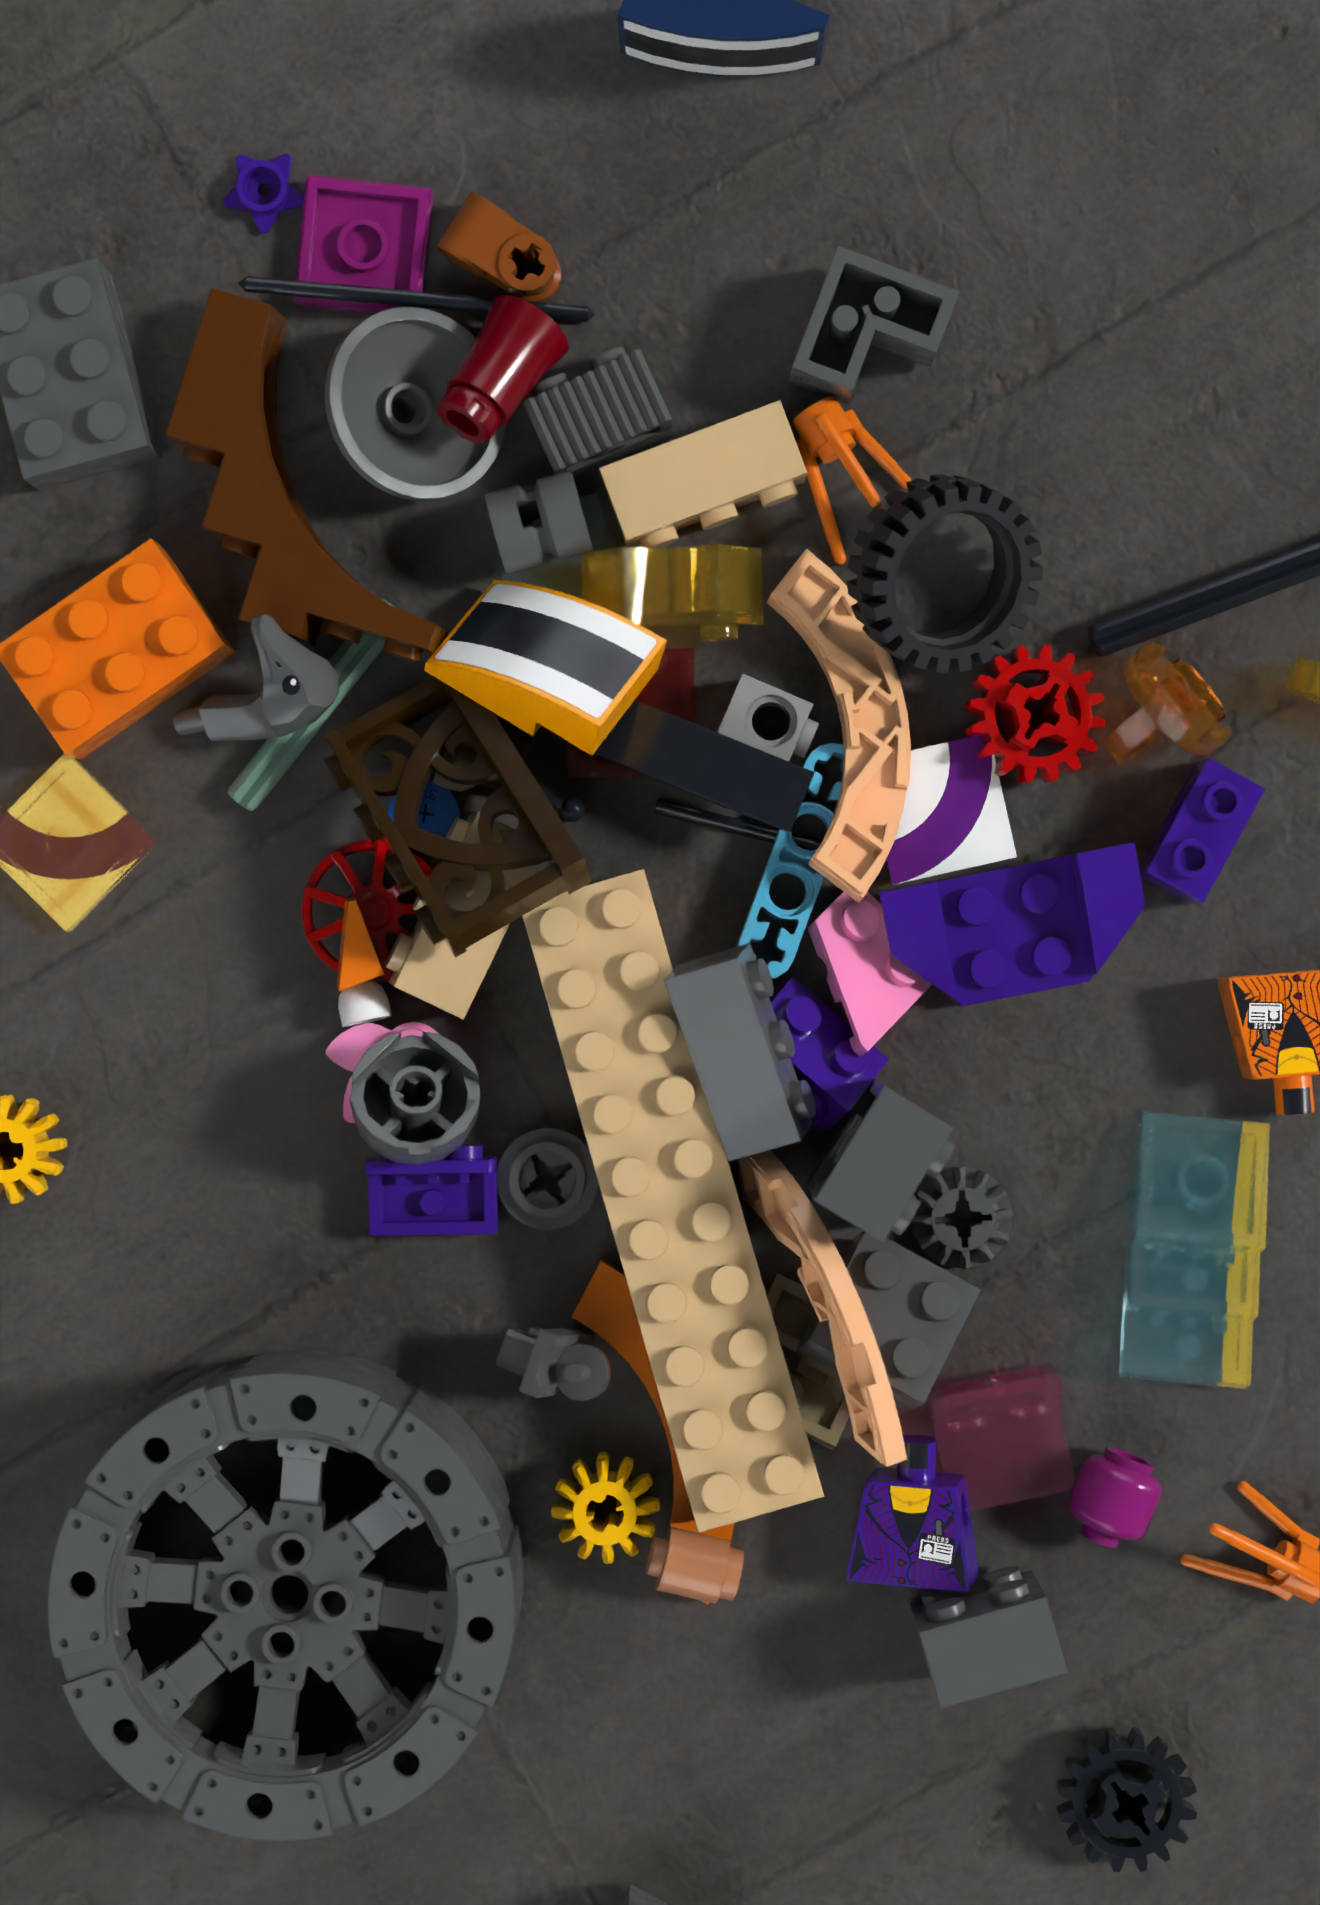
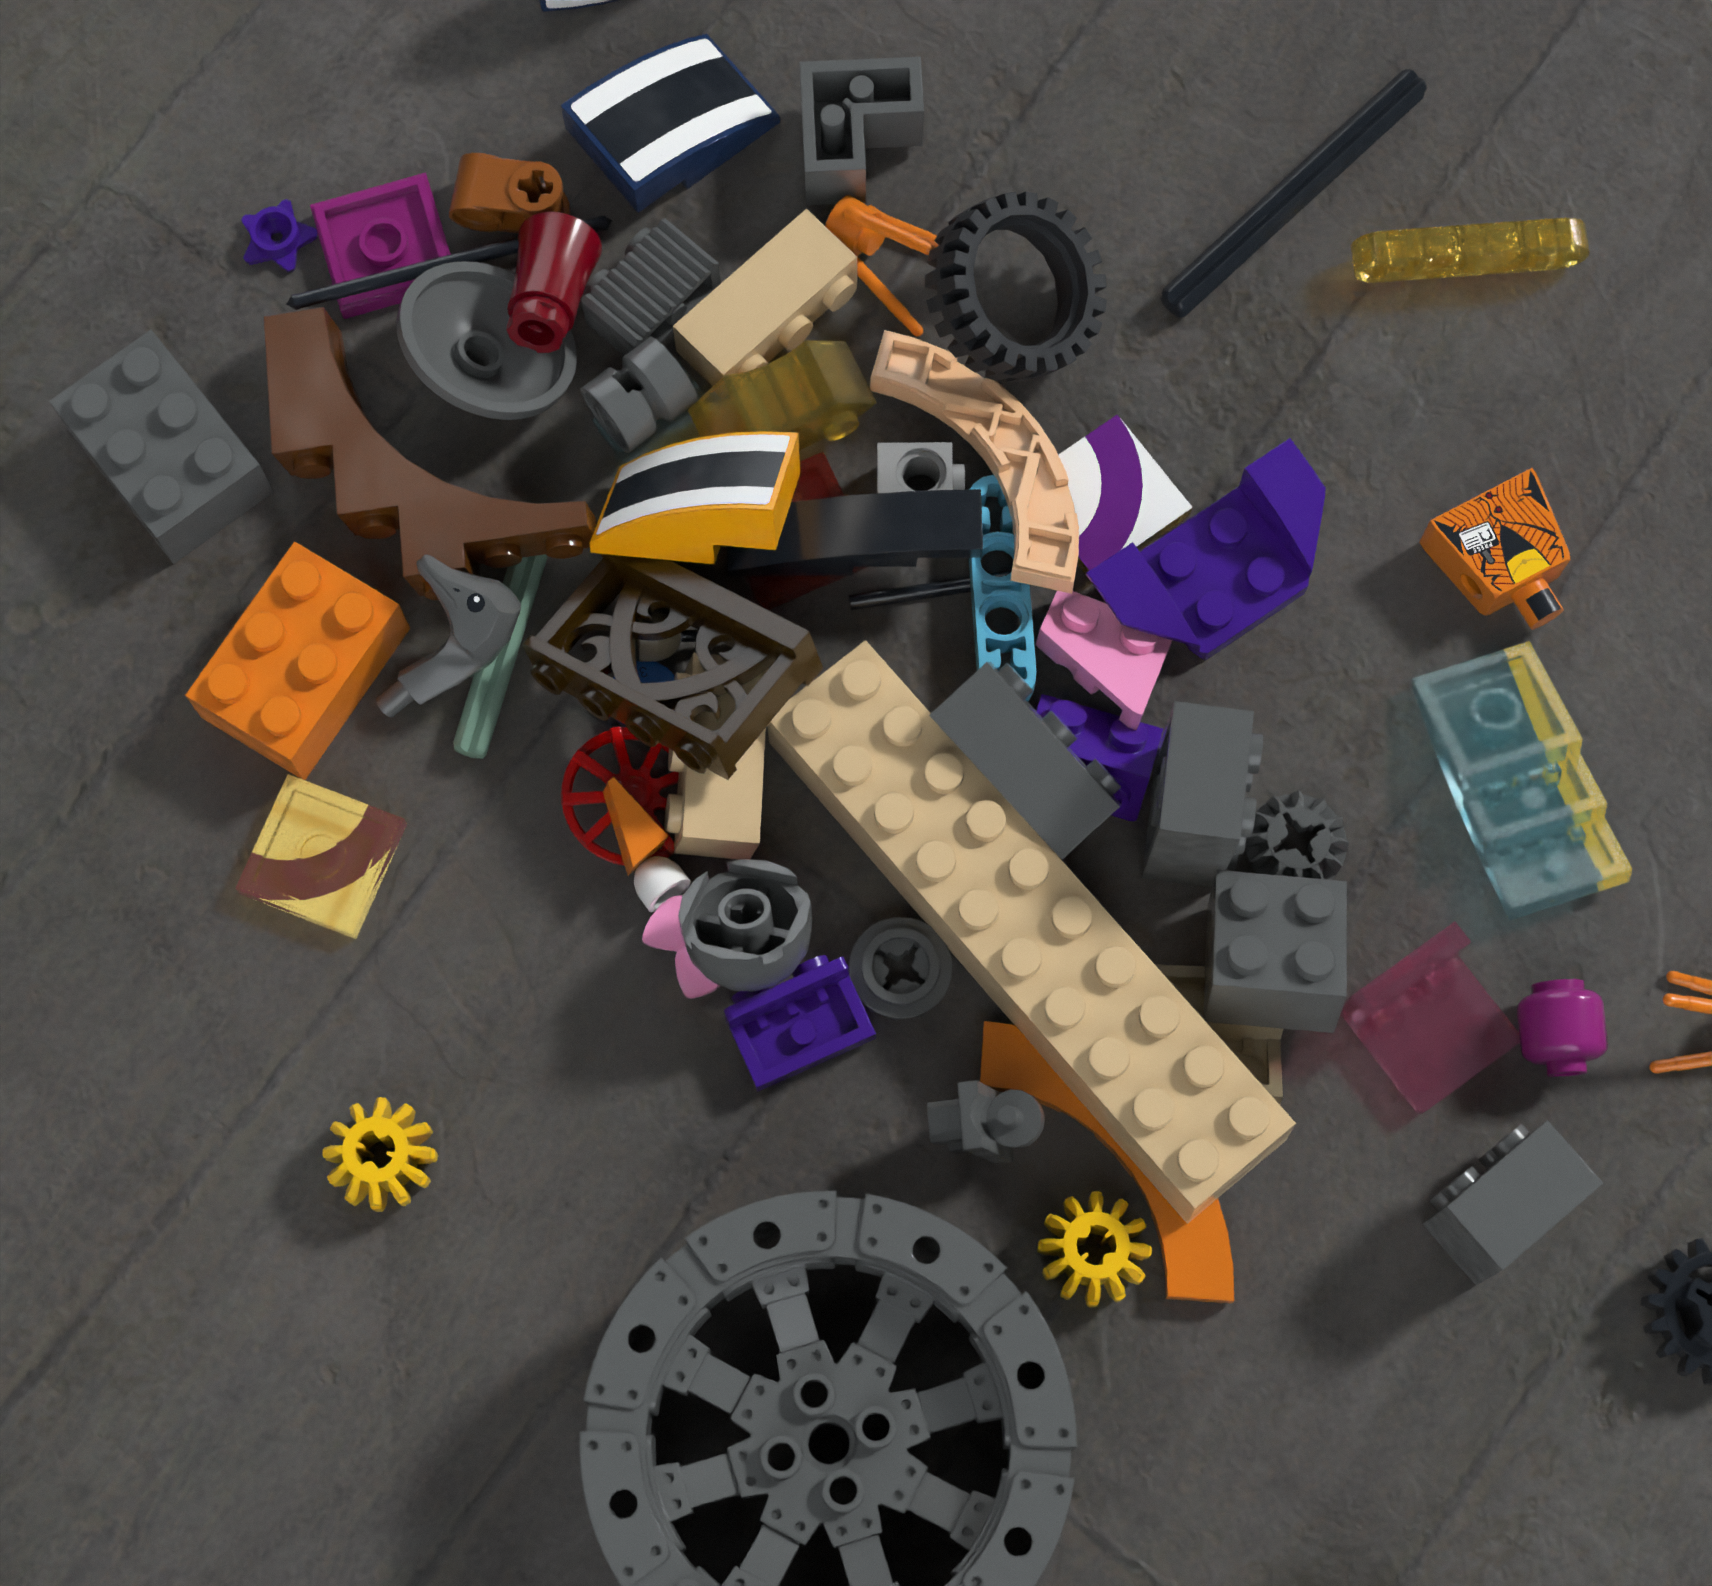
camera: 25 degrees left, 15 degrees down
nougat brick [646,1526,744,1604] -> none
light nougat tile [736,1150,907,1467] -> none
torso [847,1435,978,1592] -> none
red gear [964,644,1106,785] -> none
clear orange tile [1103,642,1231,764] -> none
dark purple brick [1139,758,1265,904] -> none
none -> slope [561,34,781,213]

